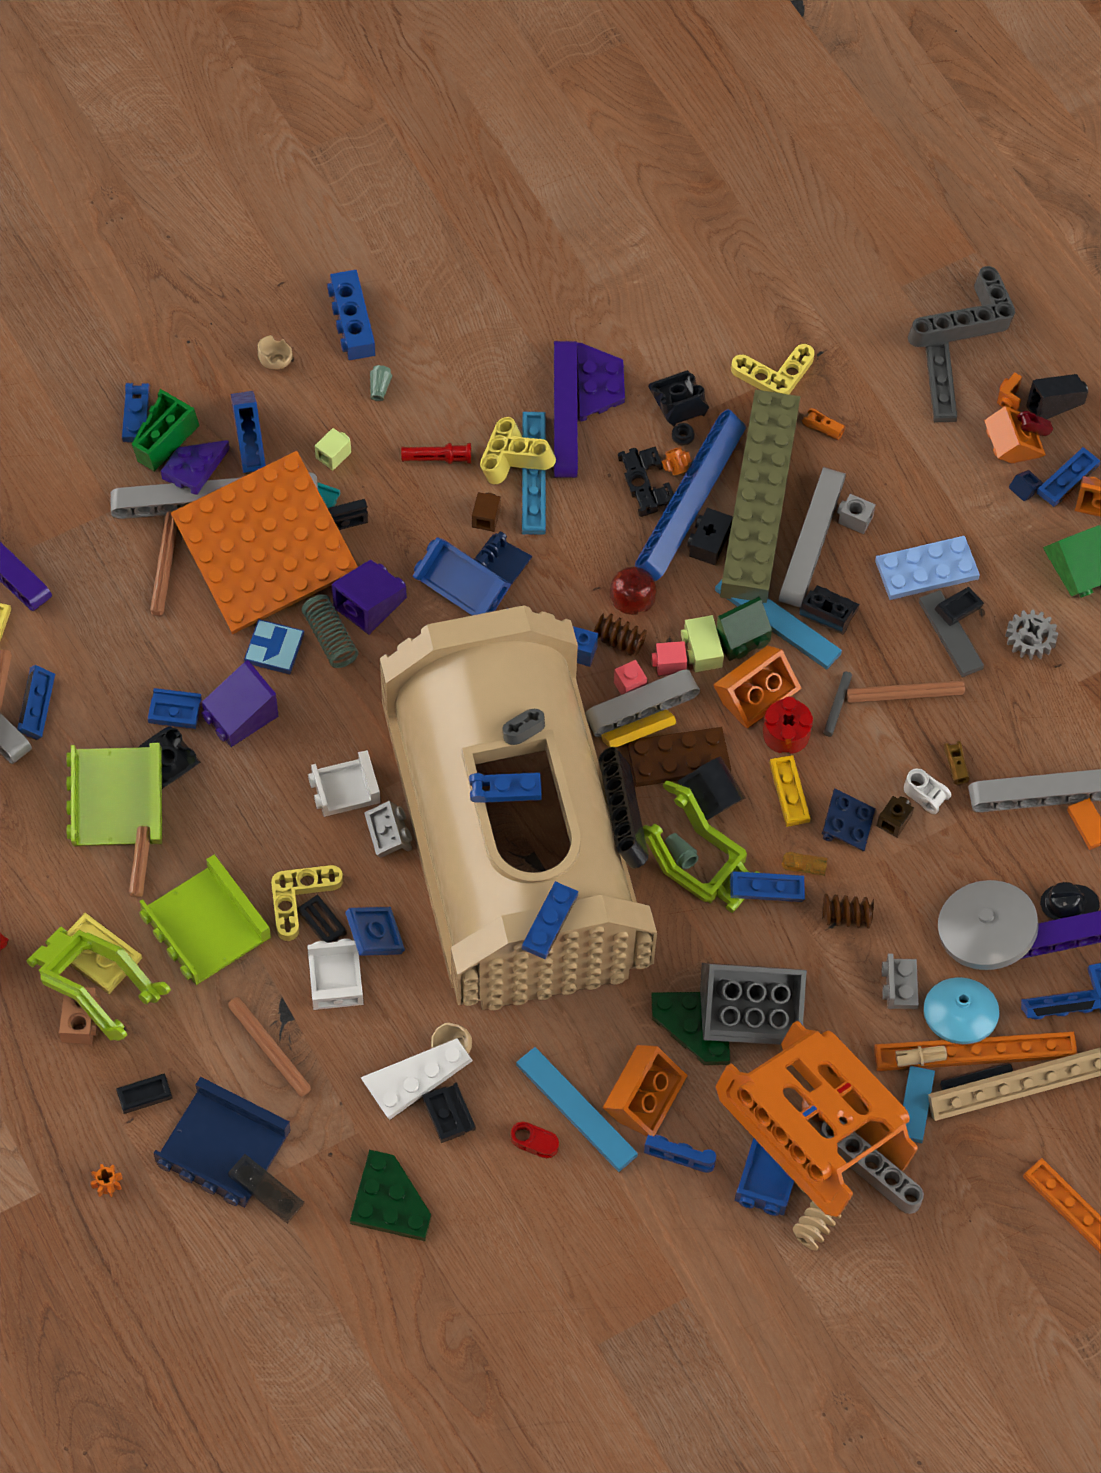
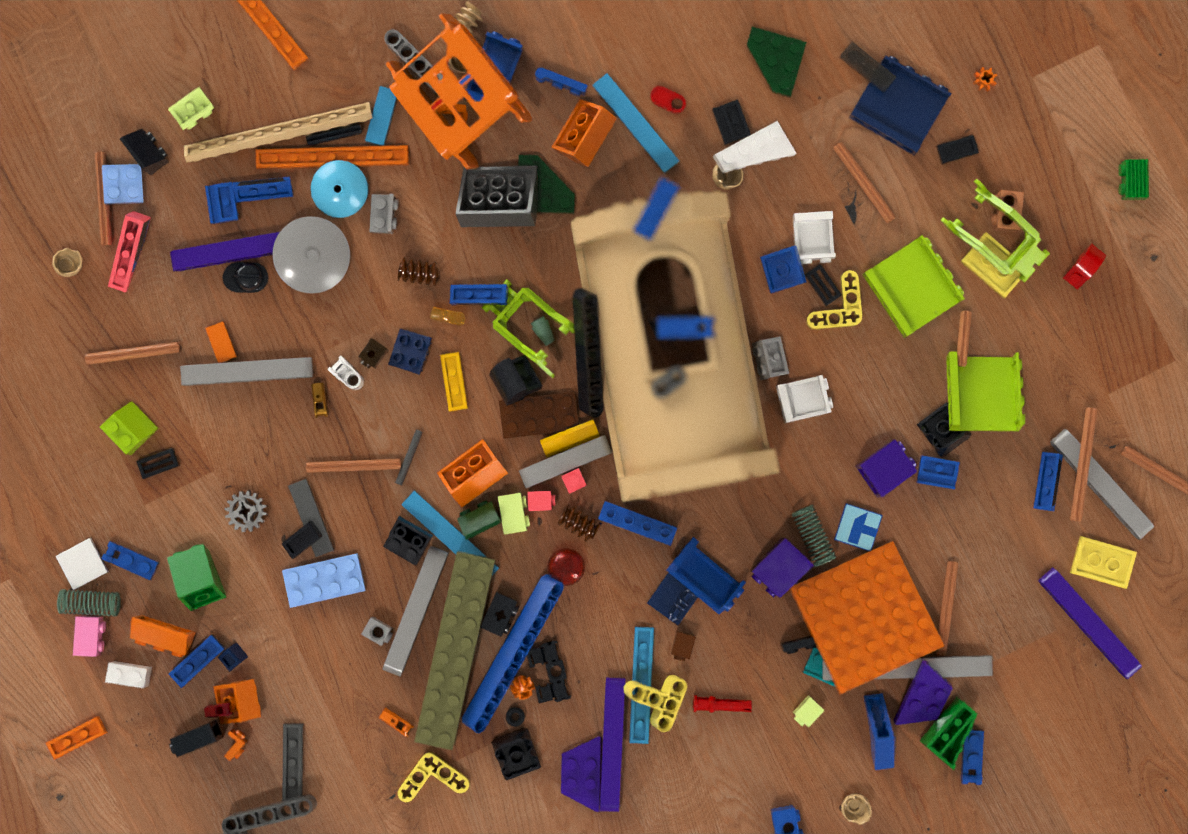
camera: 175 degrees left, 25 degrees up
sand green cone [370,365,392,401] -> none
red brick [763,696,813,754] -> none
tan axle [895,1046,947,1067] -> none

